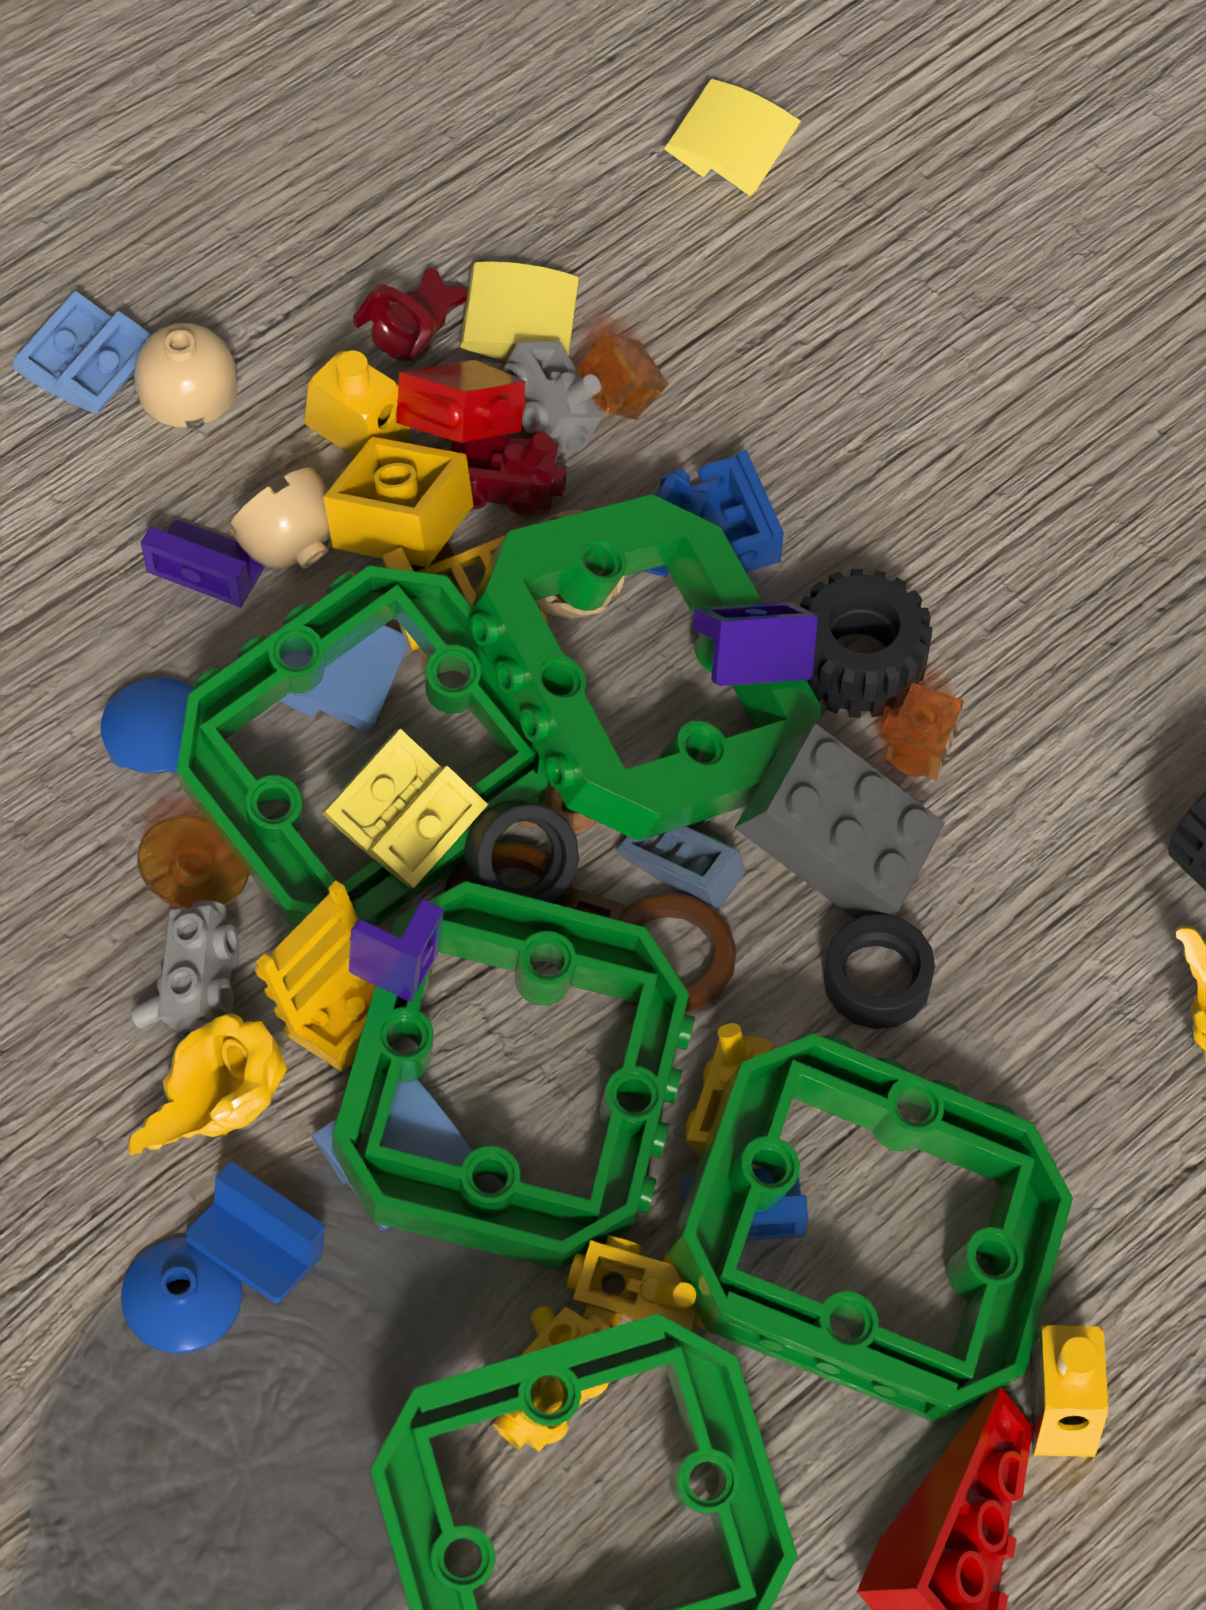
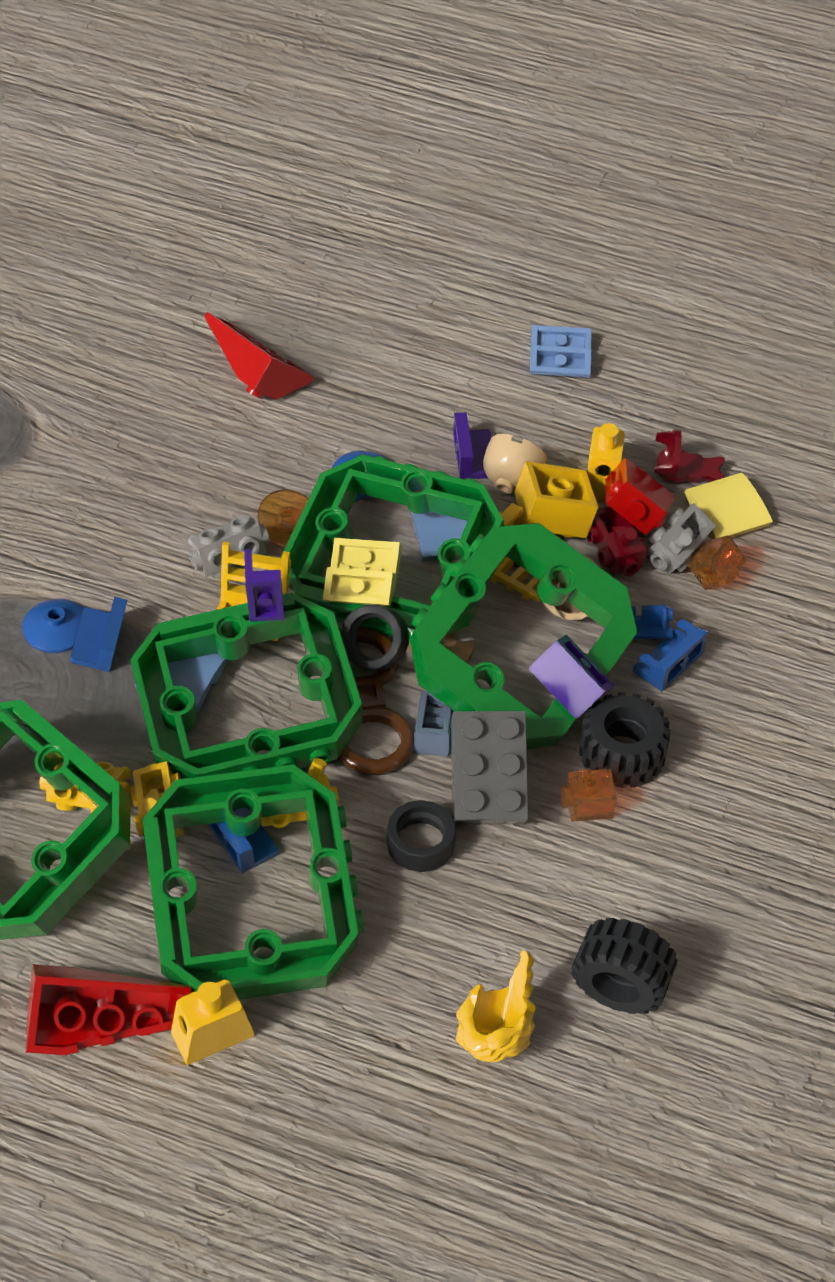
camera: 60 degrees right, 10 degrees down
yellow hair [128,1013,287,1156] -> none
tan cylinder [134,323,238,427] -> none

